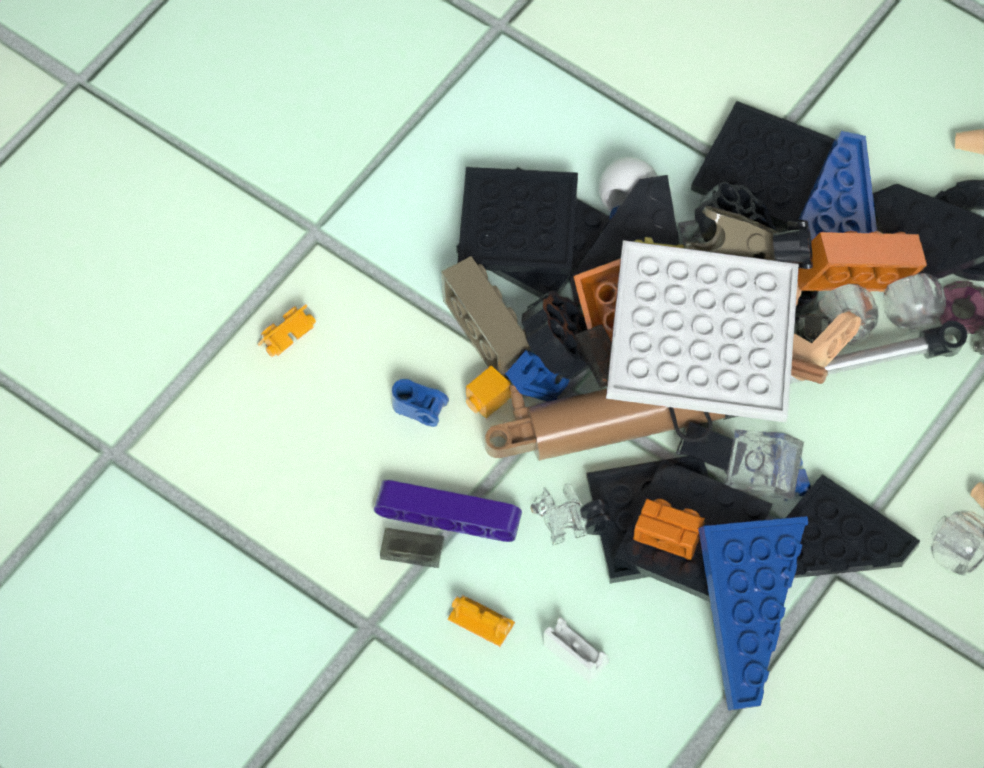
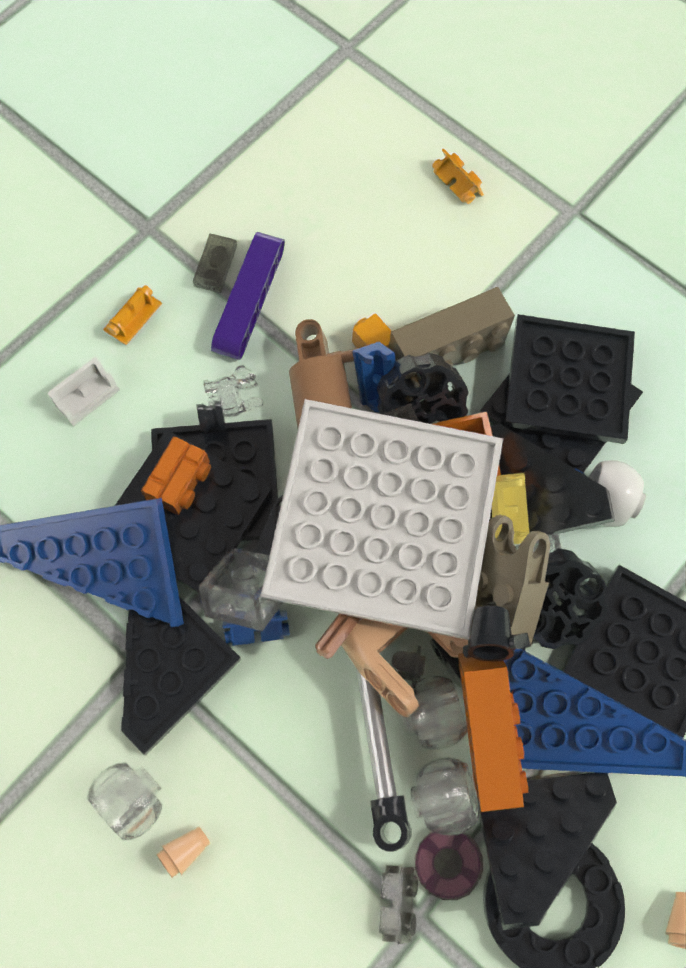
camera: 90 degrees right, 10 degrees up
blue piece [392,379,449,427] -> none

